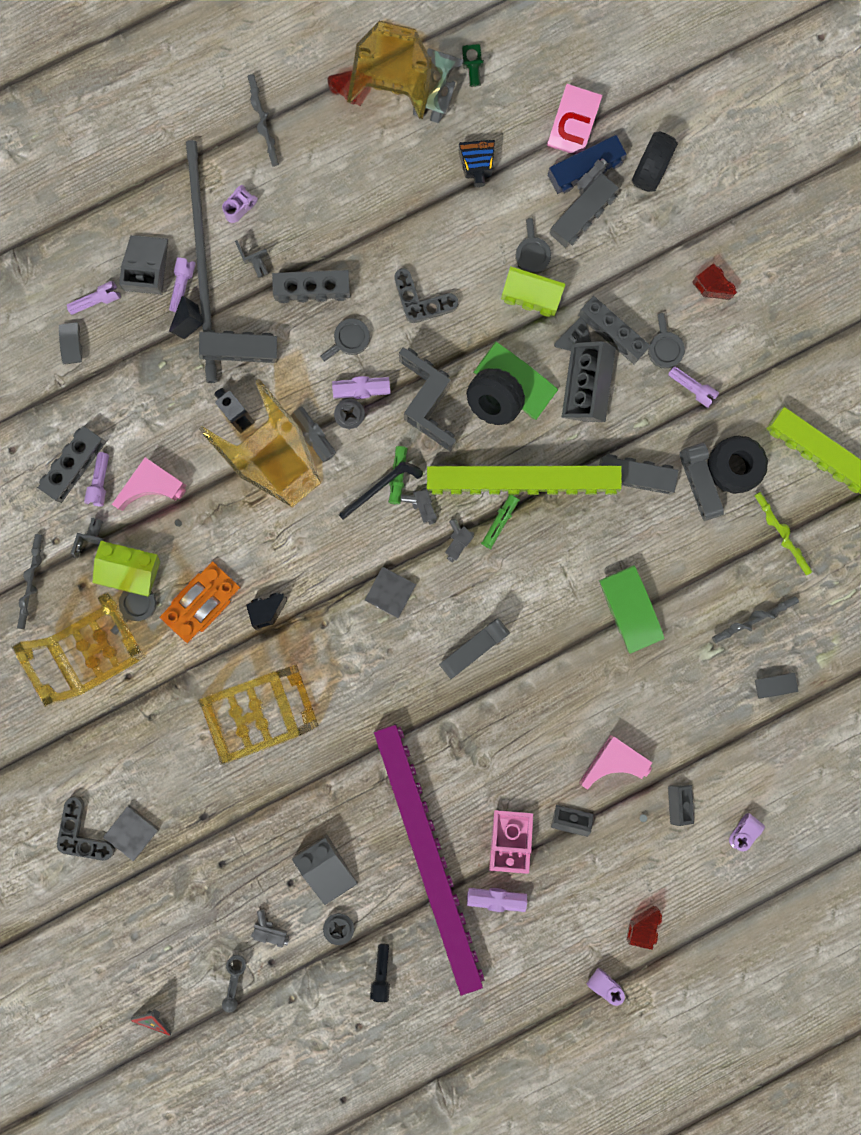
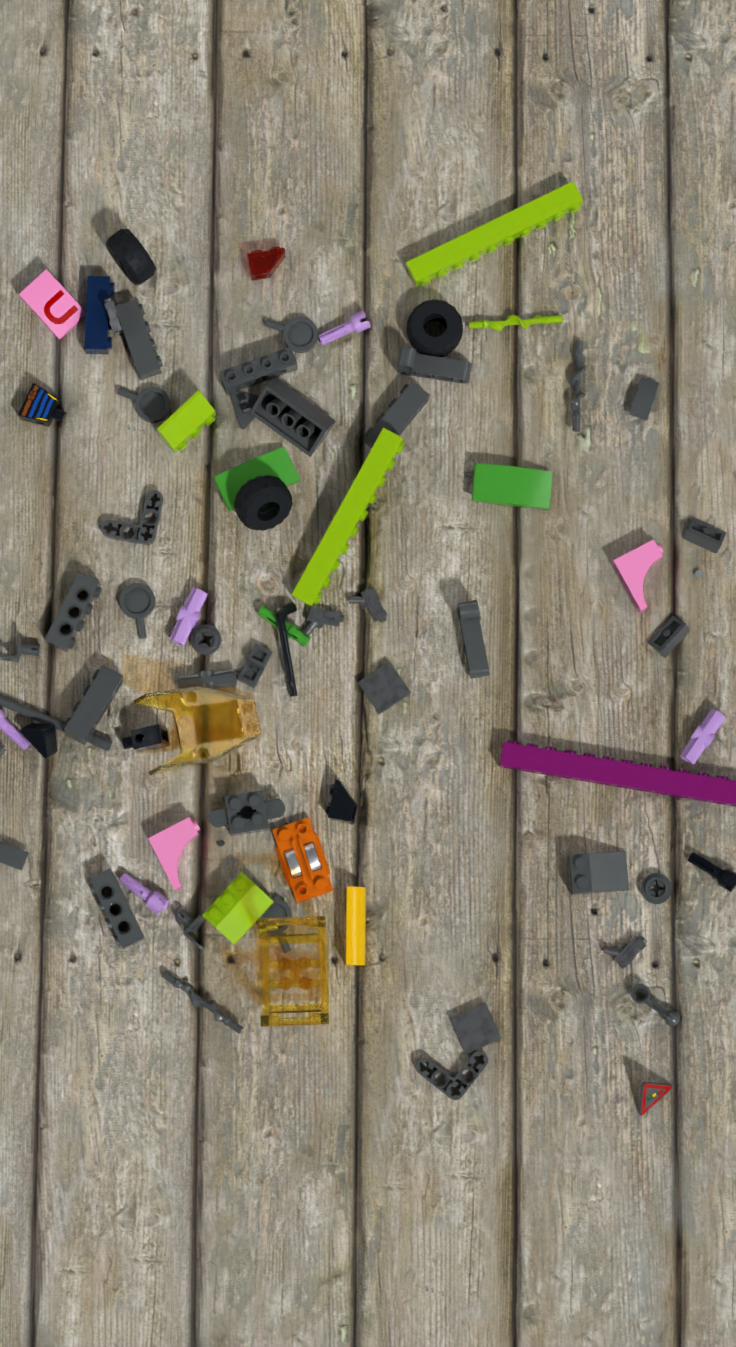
camera: 55 degrees left, 5 degrees down
clear yellow windscreen [198,664,319,765] -> none
dark grey bracket [399,347,456,452] -> none
bright green pin [481,495,520,549] -> none
bright pink slope [489,810,533,874] -> none
none -> dark grey brick [208,790,285,836]
none -> dark grey slope [237,643,272,689]
none -> yellow brick [346,886,366,966]

